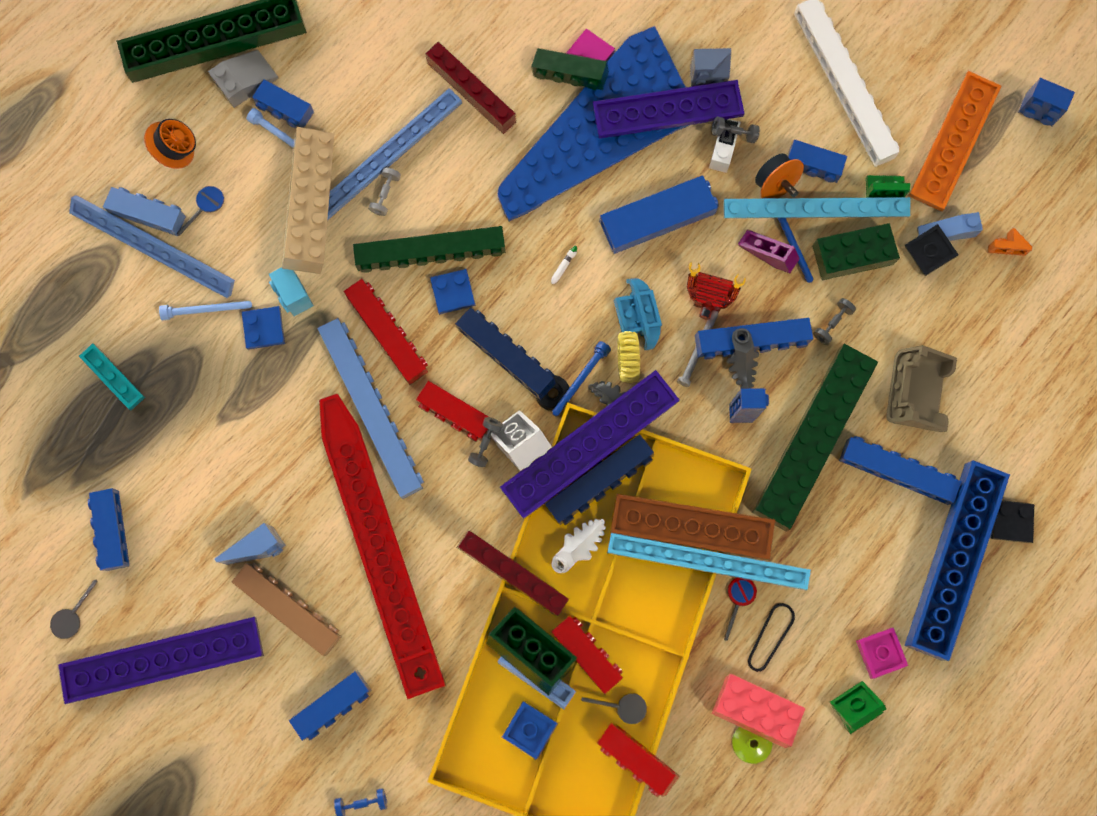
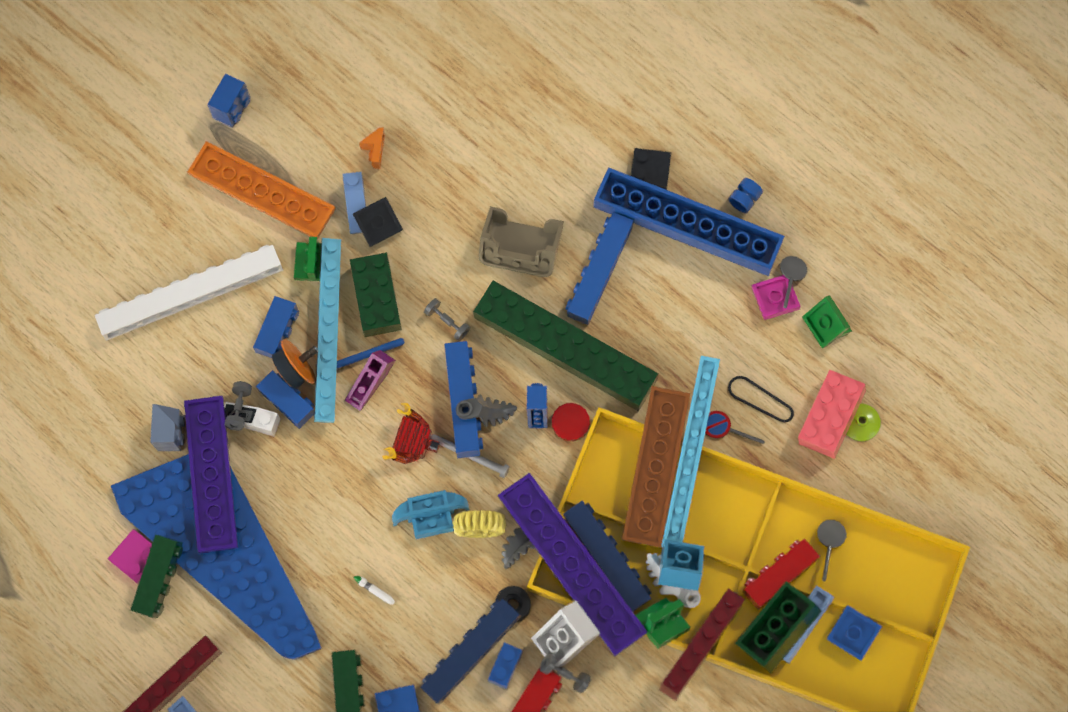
camera: 85 degrees left, 5 degrees down
blue piece [552,341,611,416] -> none
red brick [597,723,680,797] -> none
blue brick [599,175,719,254] -> none
none -> blue brick [256,370,315,429]
none -> blue brick [488,642,523,690]
none -> red tile [552,403,590,441]
none -> green bracket [635,597,690,649]
none -> dark azure brick [658,540,704,591]
none -> blue wheel [728,178,763,214]
none -> dark grey piece [780,256,807,309]

